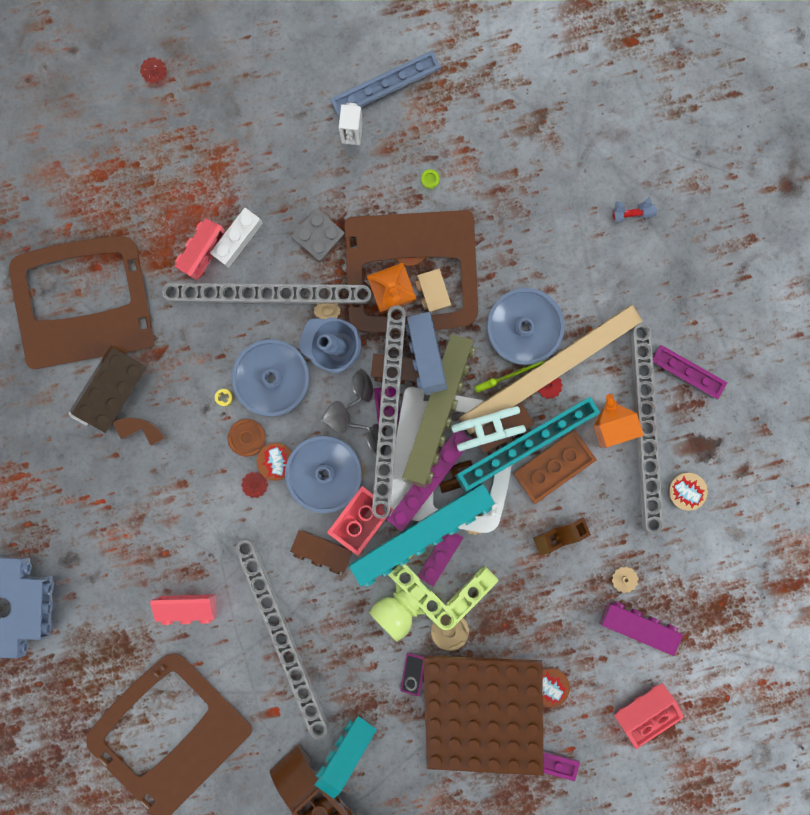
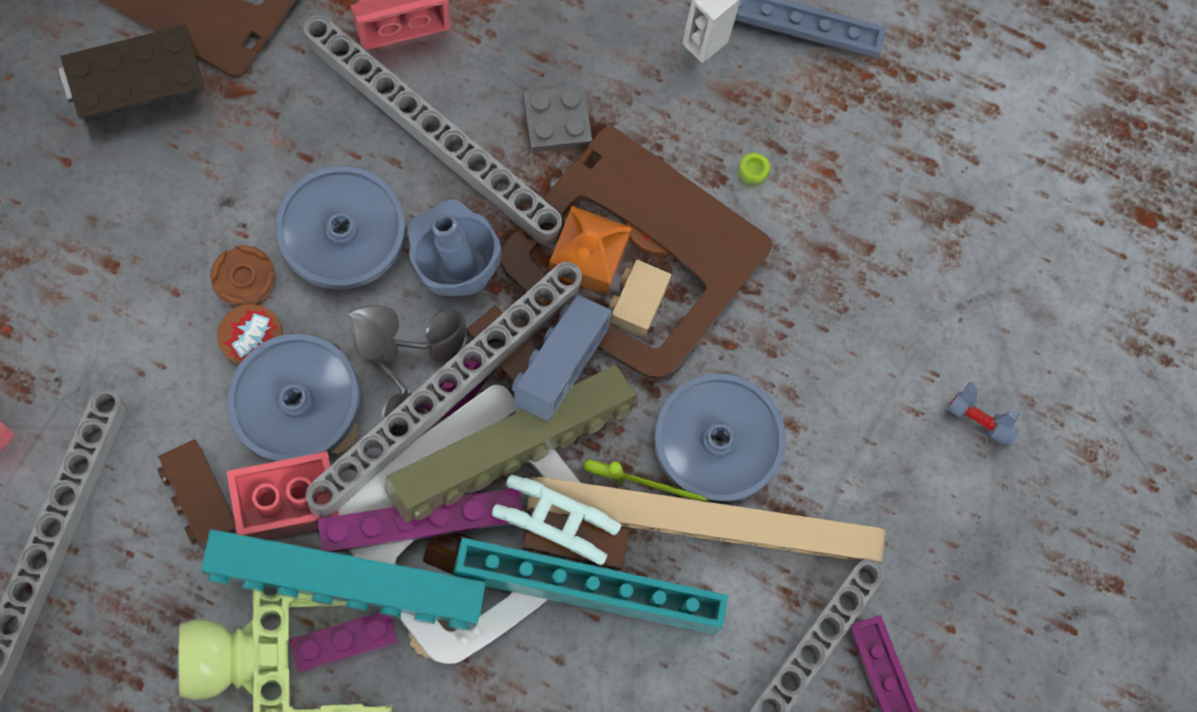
camera: 30 degrees right, 15 degrees down
reddish brown brick [112,418,168,446] -> none
white brick [210,208,263,268] -> none
light yellow bush [215,389,233,406] -> none
clear red piece [241,472,268,498] -> none
tan piece [314,304,340,319] -> none
dark orange tile [512,429,597,504] -> none
red piece [538,378,563,399] -> none
orange piece [593,394,644,448] -> none

